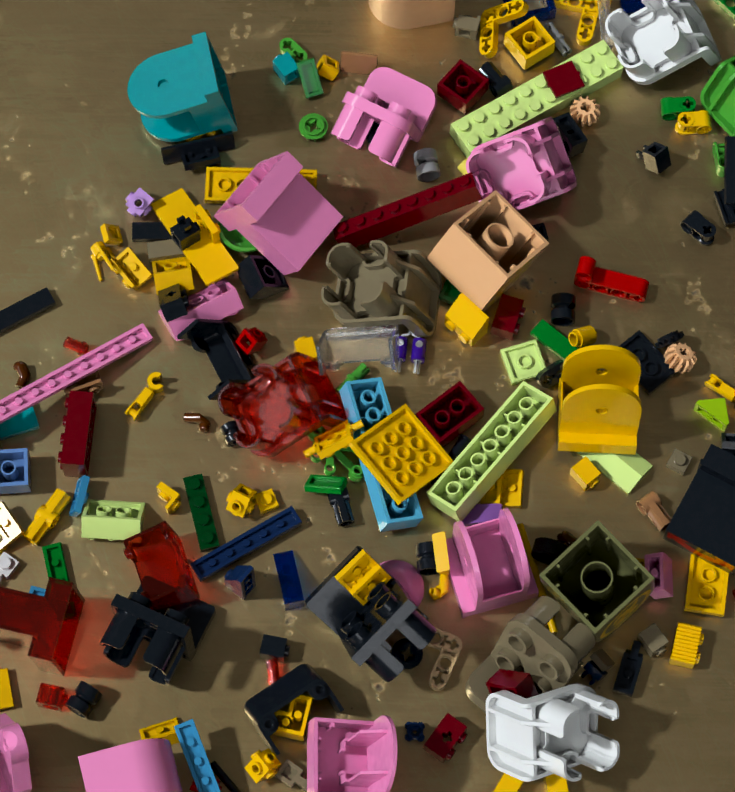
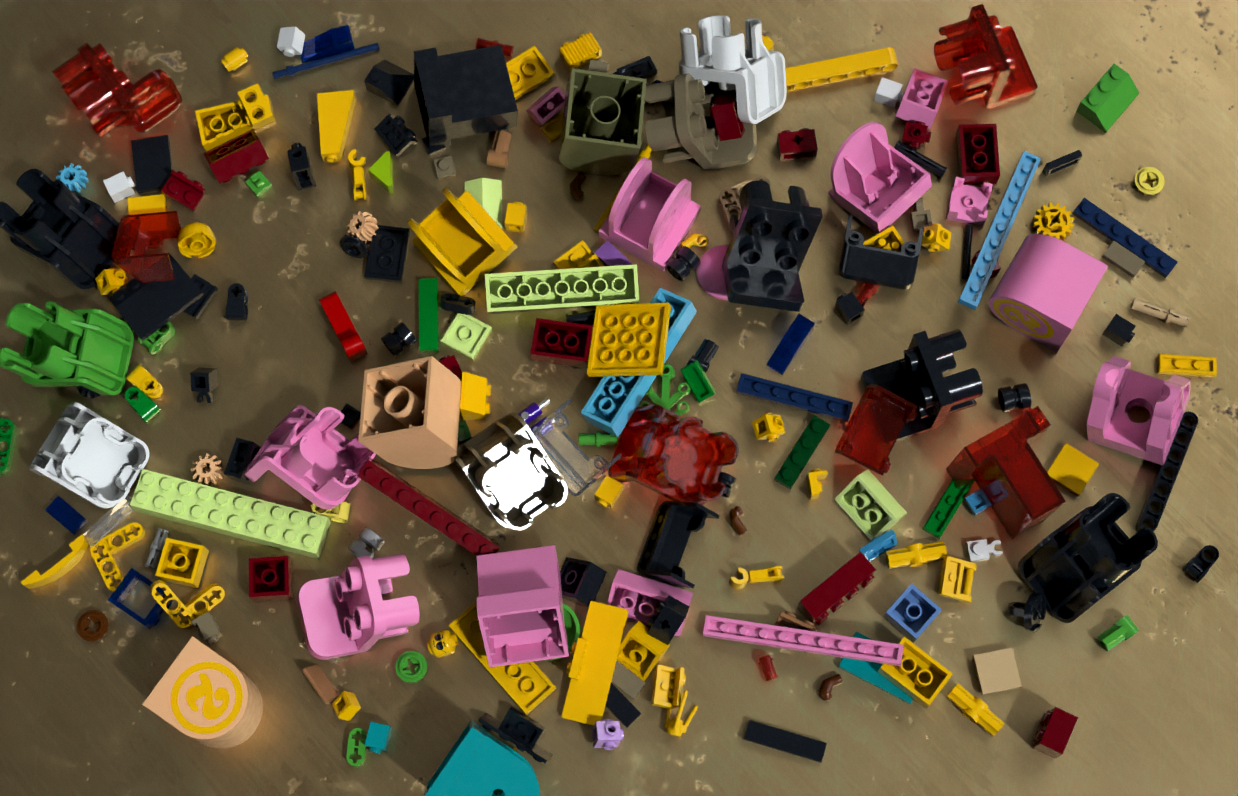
camera: 130 degrees left, 5 degrees up
yellow plate [100,223,123,246] -> none
yellow slope [139,717,179,745] -> none
black brick [170,215,201,251] -> none
dark blue slope [224,565,256,600] -> none
red brick [235,327,268,355] -> none
yellow plate [255,488,279,514] -> none
green tile [296,58,324,99] -> none
yellow plate [303,419,365,460] -> none
yellow slope [334,549,392,606] -> none
dark blue plate [405,722,425,742] -> none
yellow slope [432,532,450,575] -> none
black piece [479,62,513,98] -> none
black tyre [531,537,568,565] -> none
dark red piece [543,61,585,98] -> none
yellow brick [568,325,597,348] -> none
none -> yellow head [427,629,458,658]

